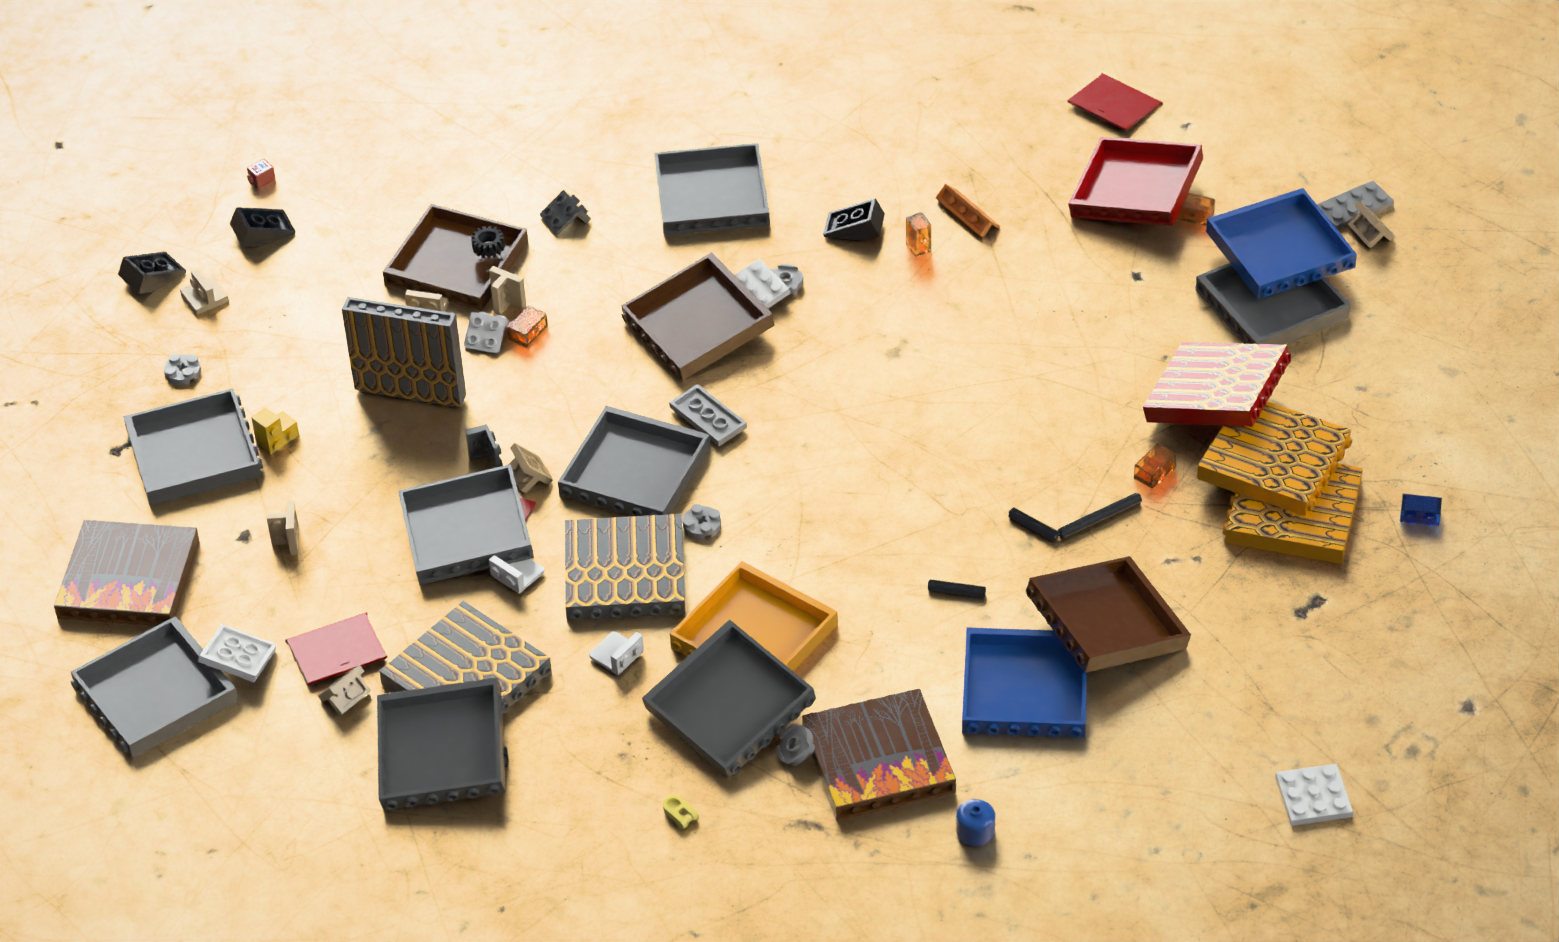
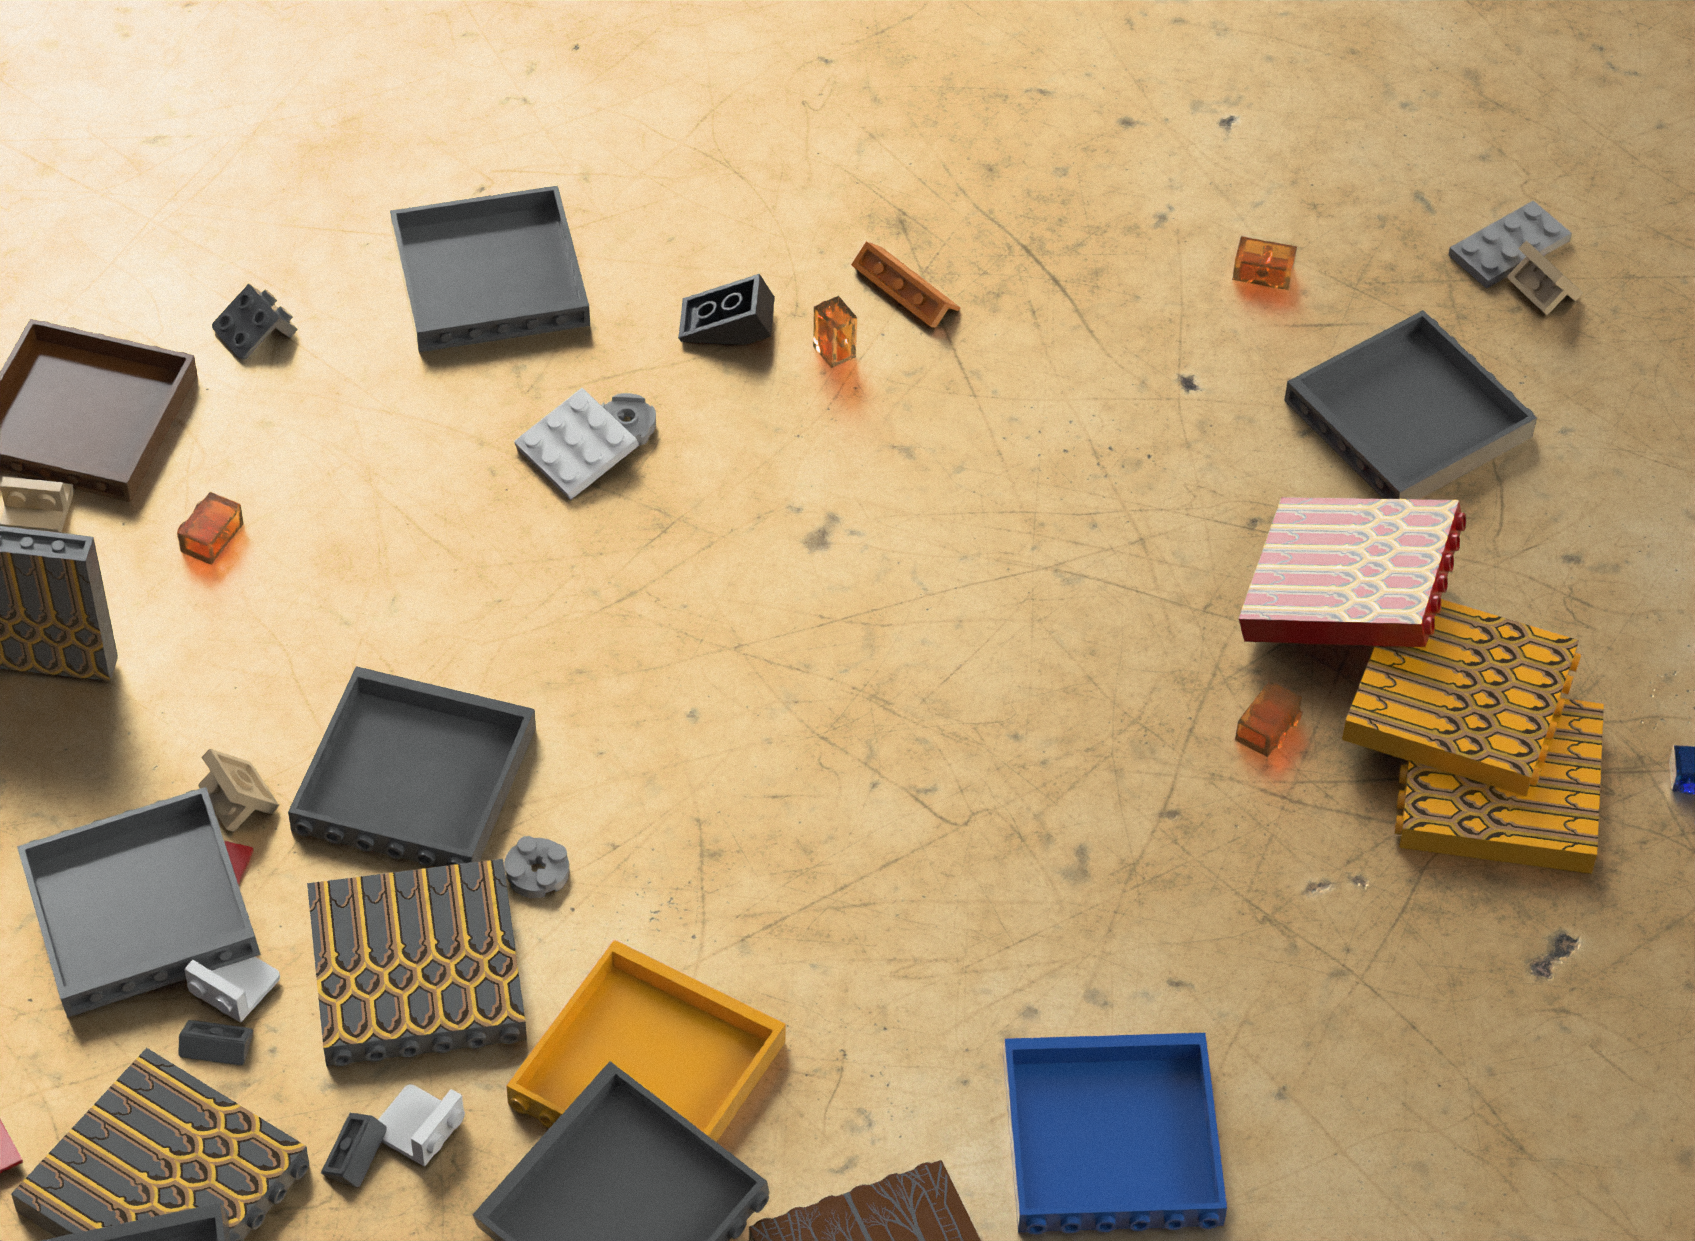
camera: 10 degrees left, 5 degrees up
white bracket [464,312,511,354] -> none
dark grey bracket [465,424,503,468] -> none
black tyre [471,226,505,259] -> none
tan bracket [489,266,527,315] -> none
panel [621,252,775,380] -> none
light grey plate [669,384,747,446] -> none
black axle [927,579,986,598] -> none
black axle [1008,507,1059,541] -> none
reddish brown panel [1025,556,1191,673] -> none
black axle [1057,493,1142,539] -> none
red piece [1067,72,1163,131] -> none
panel [1068,137,1204,226] -> none
blue panel [1206,188,1357,299] -> none
none -> dark grey slope [178,1020,253,1065]
none -> dark grey slope [321,1112,387,1187]

